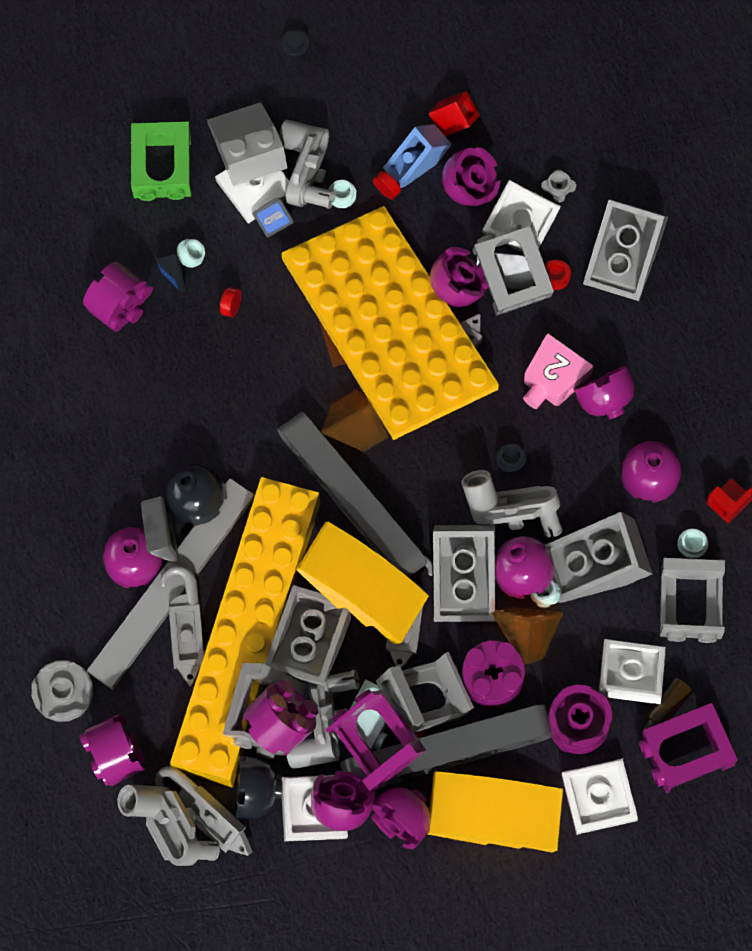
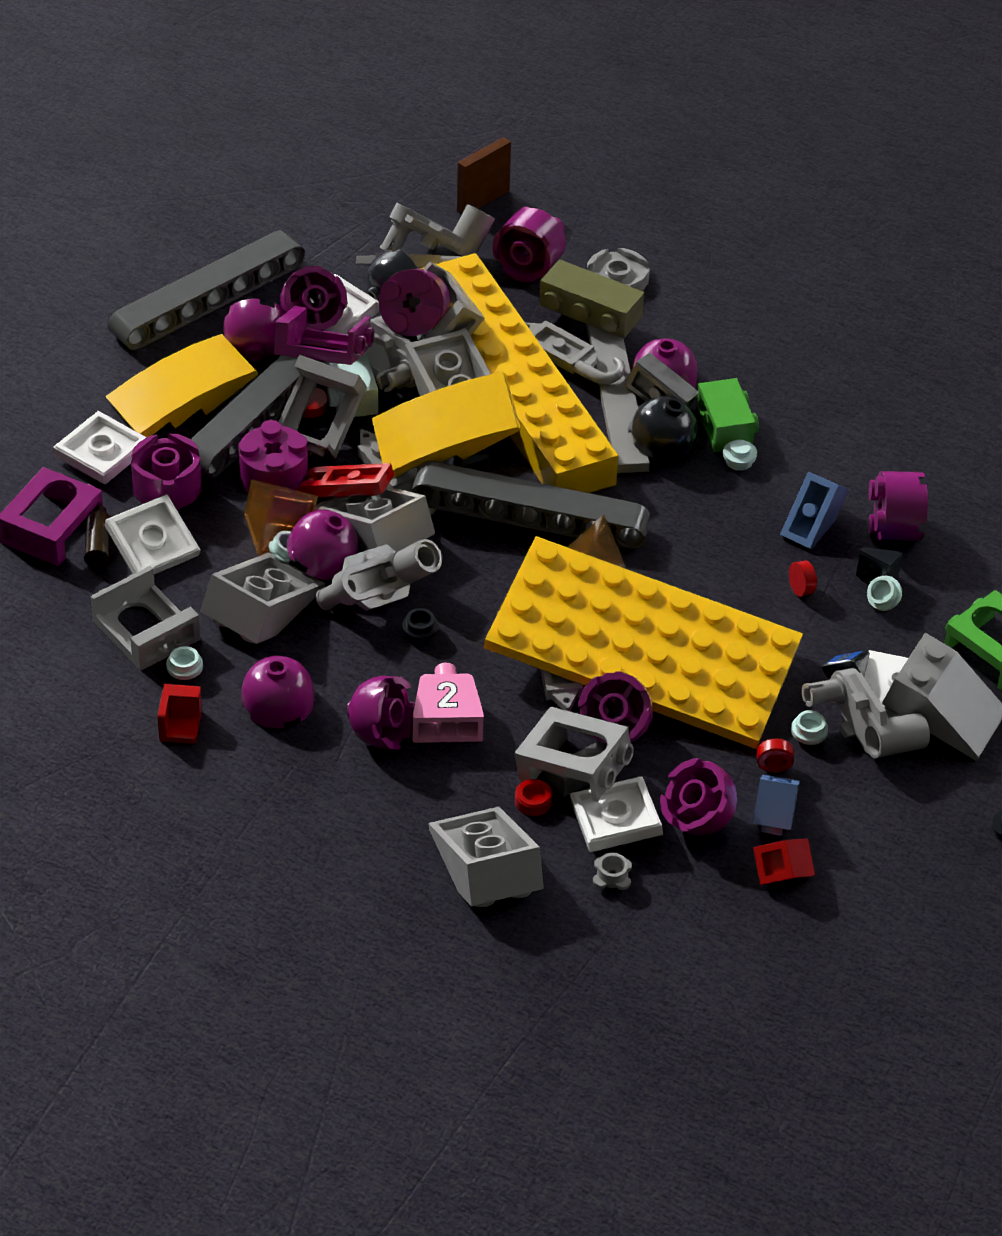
camera: 135 degrees right, 25 degrees down
none -> dark grey beam [108,230,306,350]
none -> red plate [296,463,395,503]
none -> reddish brown tile [457,137,511,215]
none -> olive brick [539,259,645,339]
none -> bright green brick [696,378,759,452]
none -> light aqua plate [723,440,757,470]
none -> medium blue slope [780,472,849,549]

